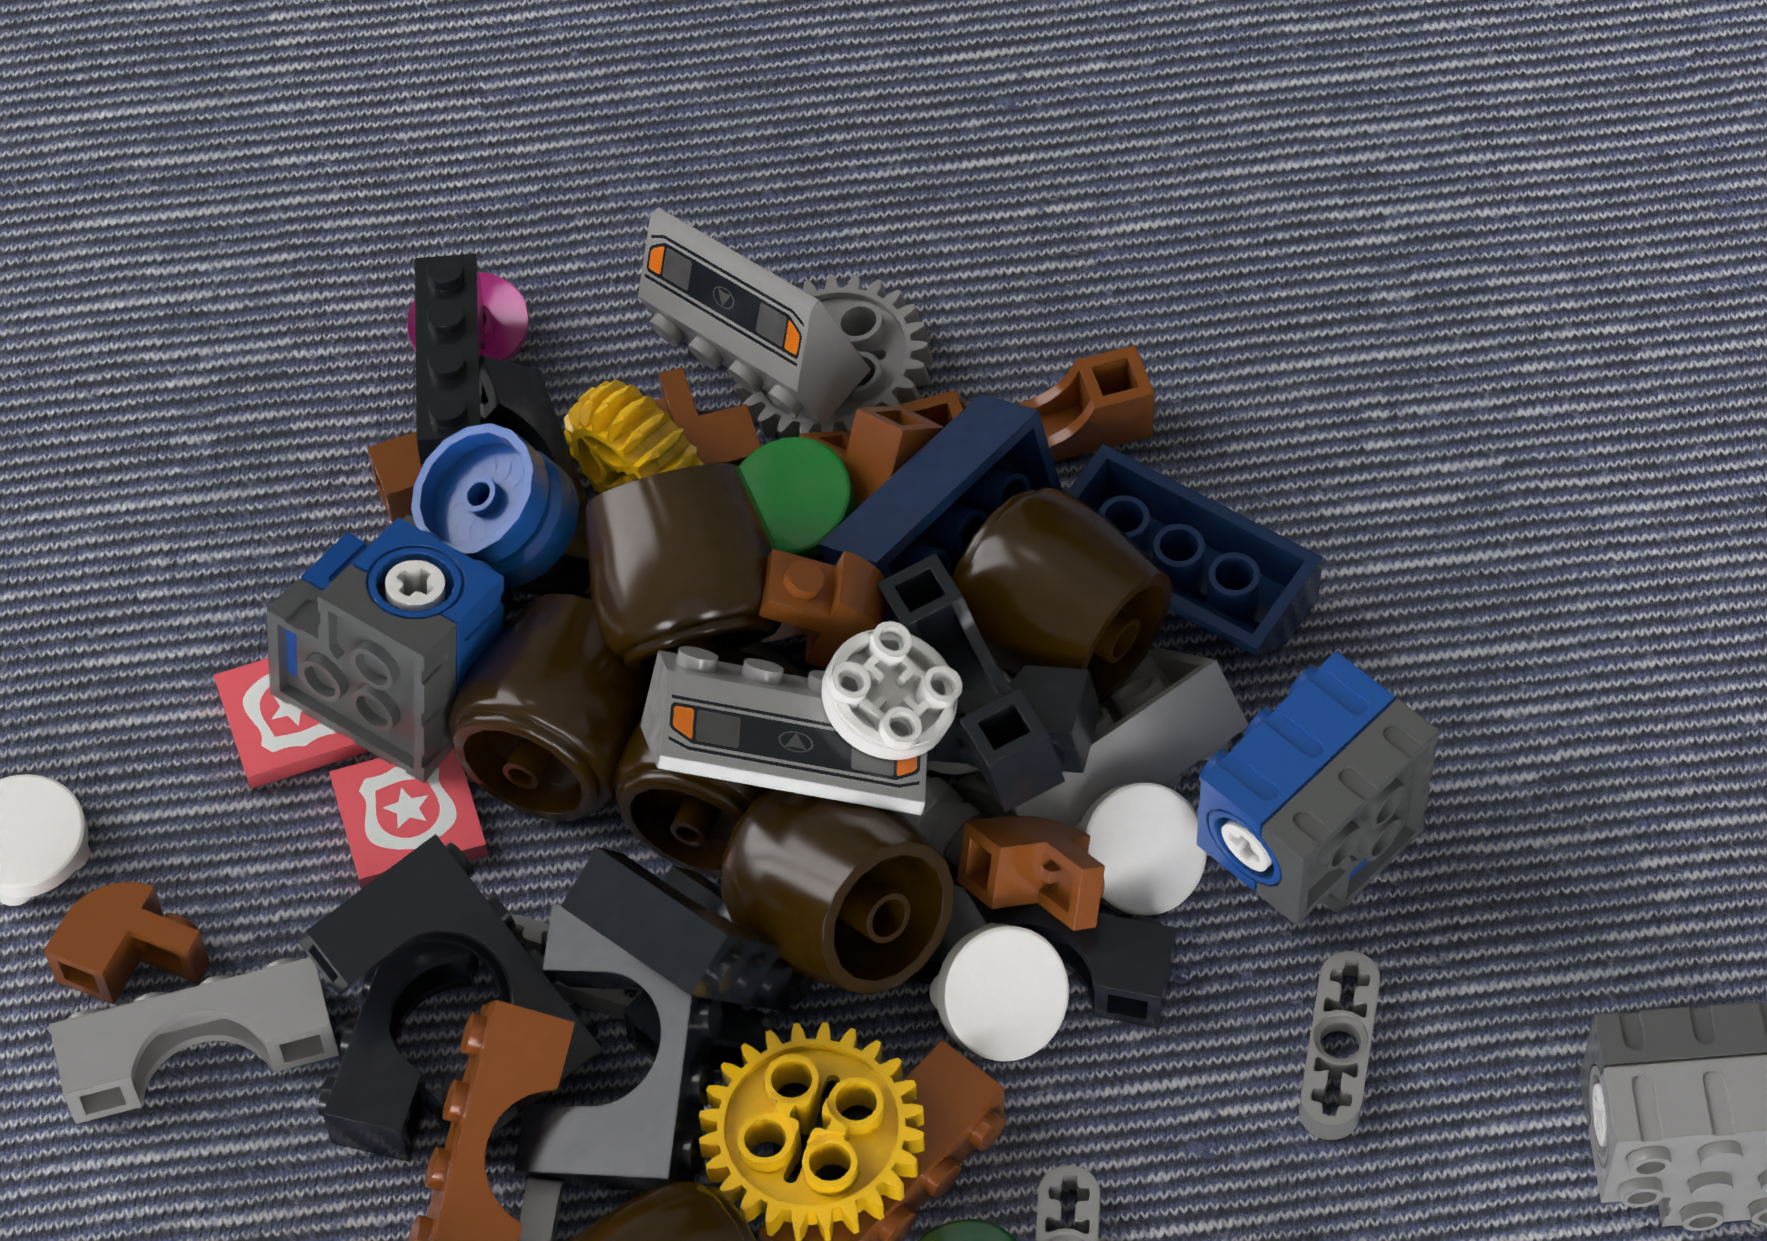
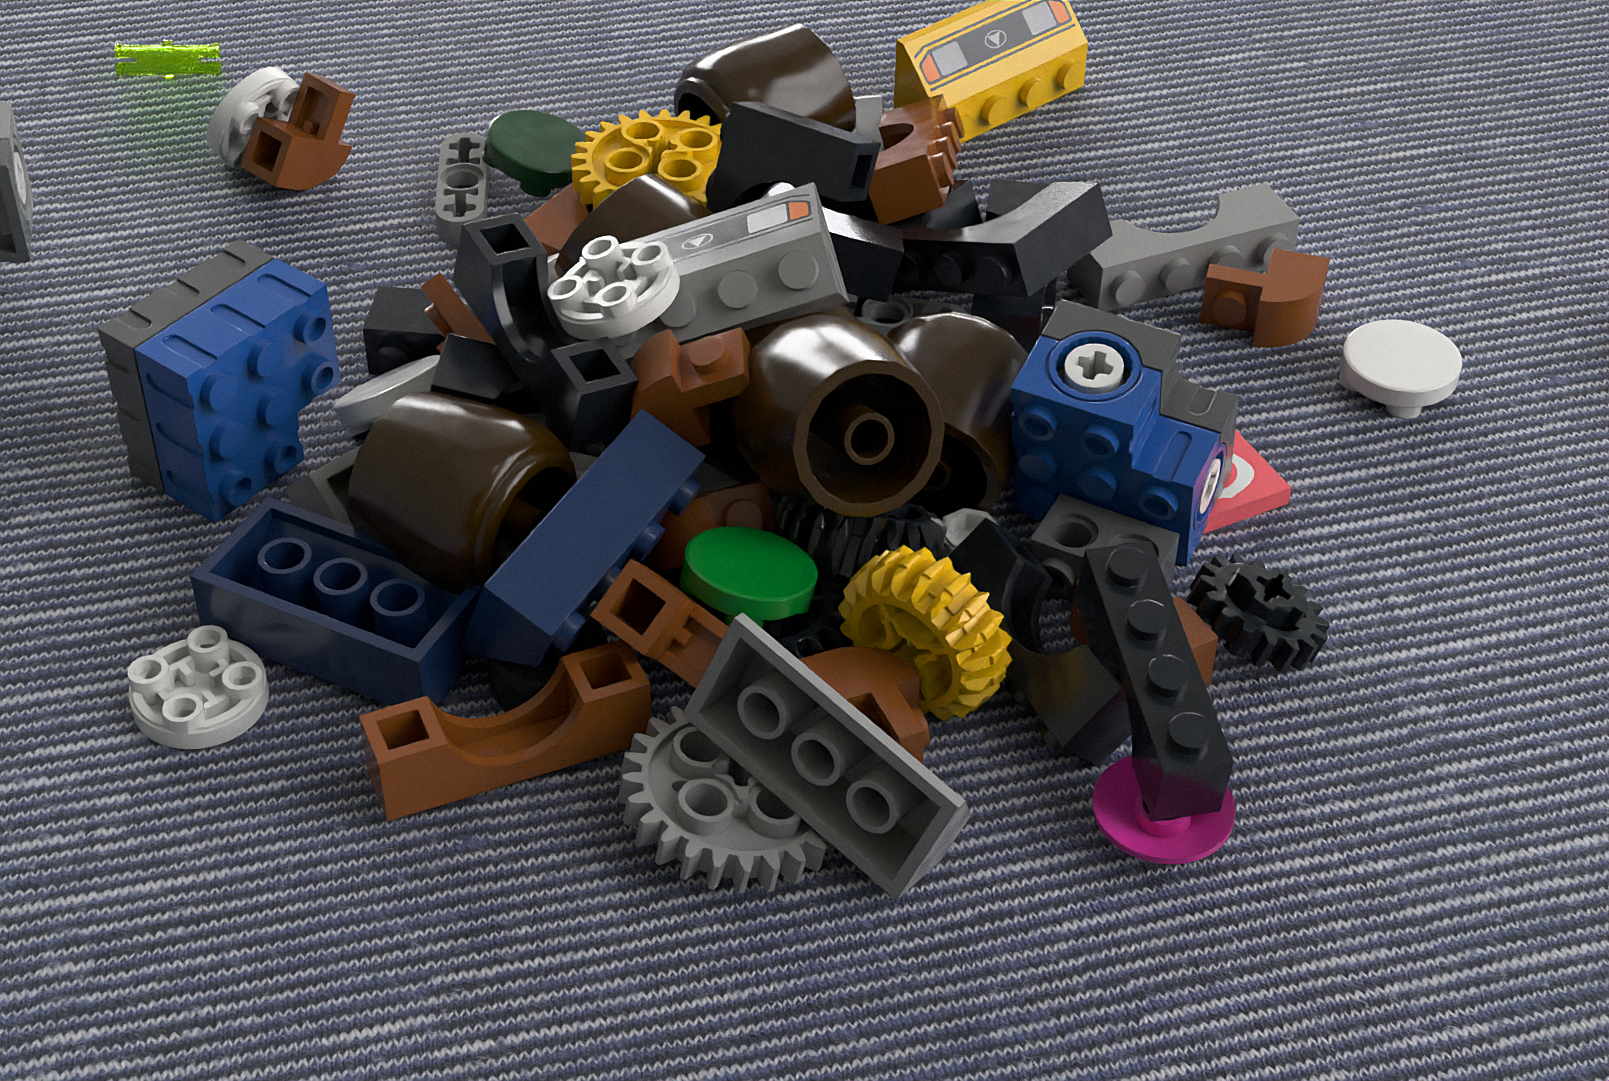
camera: 170 degrees right, 15 degrees down
blue wheel [411,423,579,588] -> none
none -> white tile [128,625,269,749]
none -> black gear [1187,554,1330,673]

